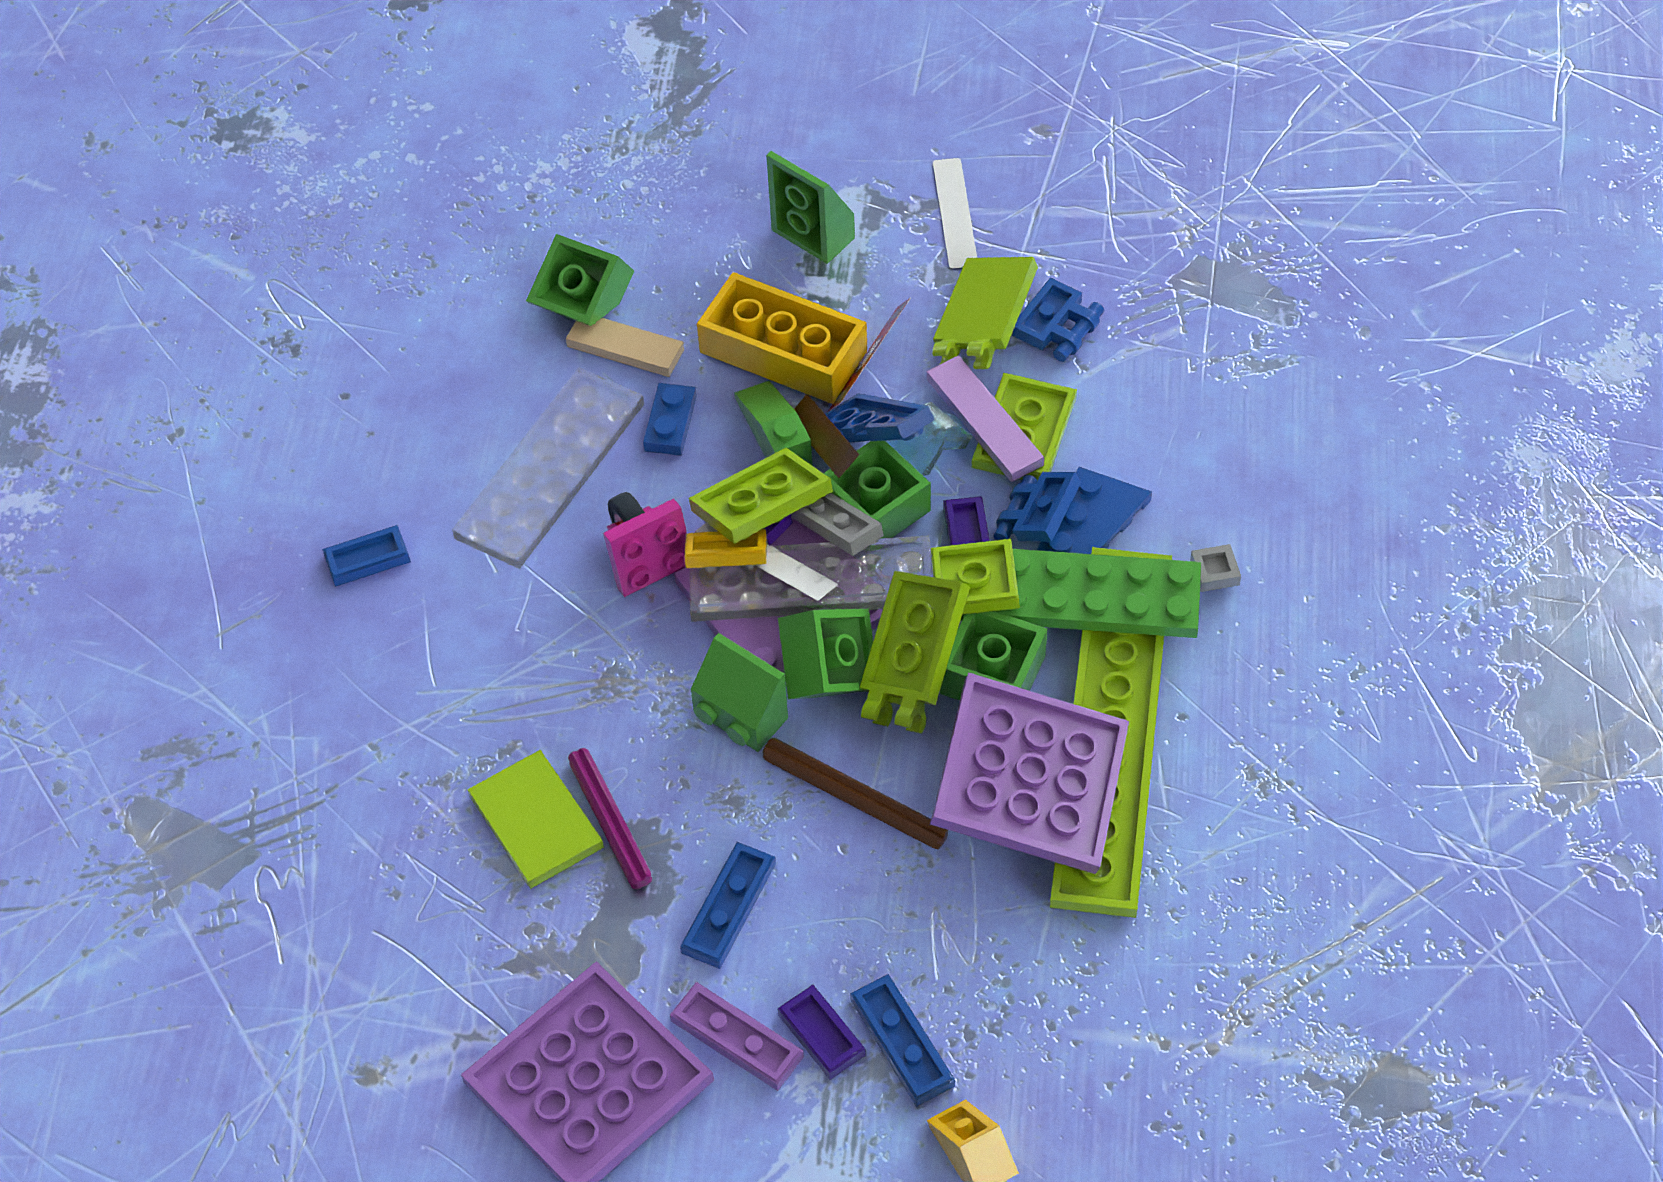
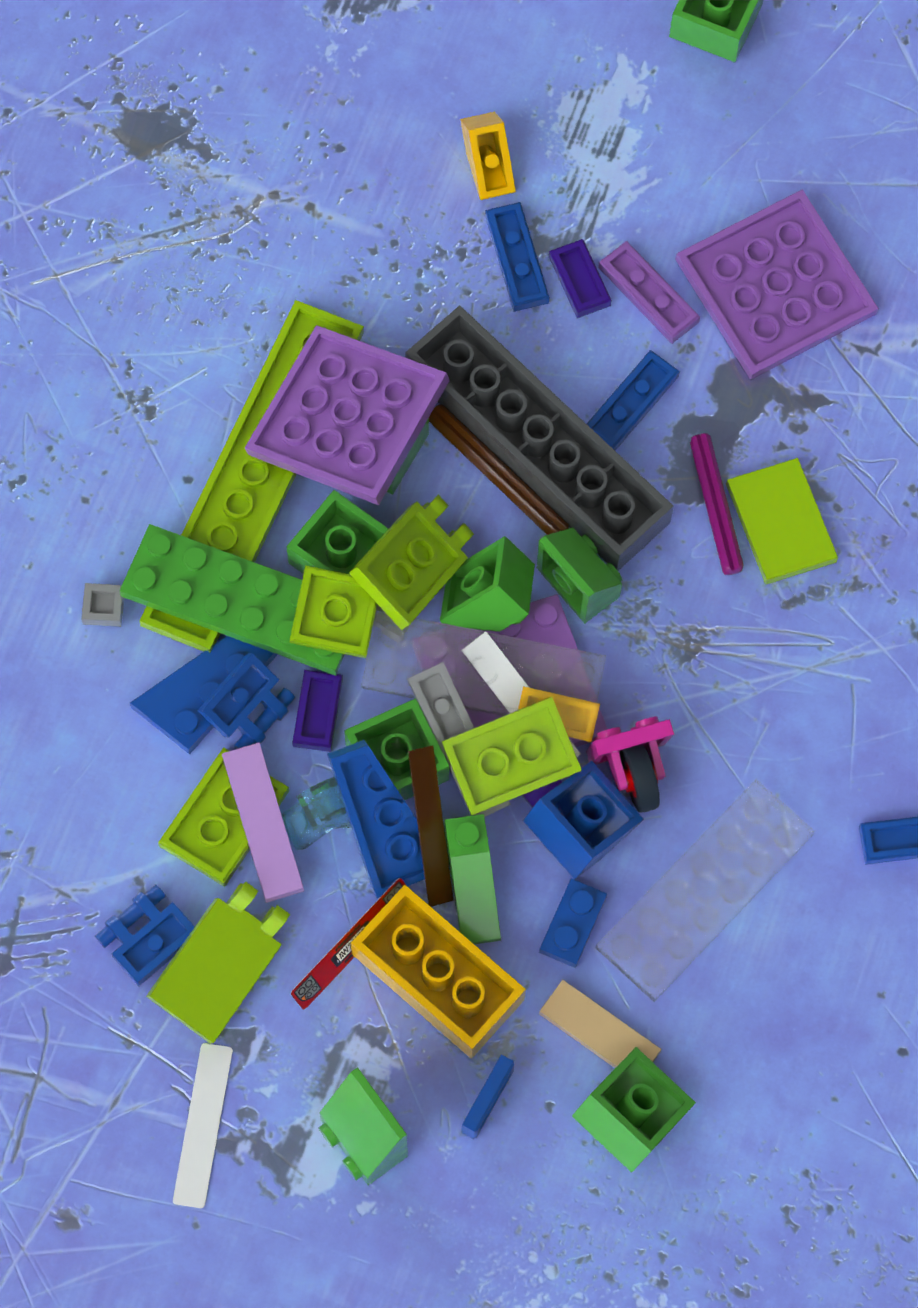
camera: 170 degrees left, 15 degrees up
none -> dark grey brick [405,305,674,571]
none -> blue tile [461,1054,514,1139]
none -> blue slope [523,761,644,879]

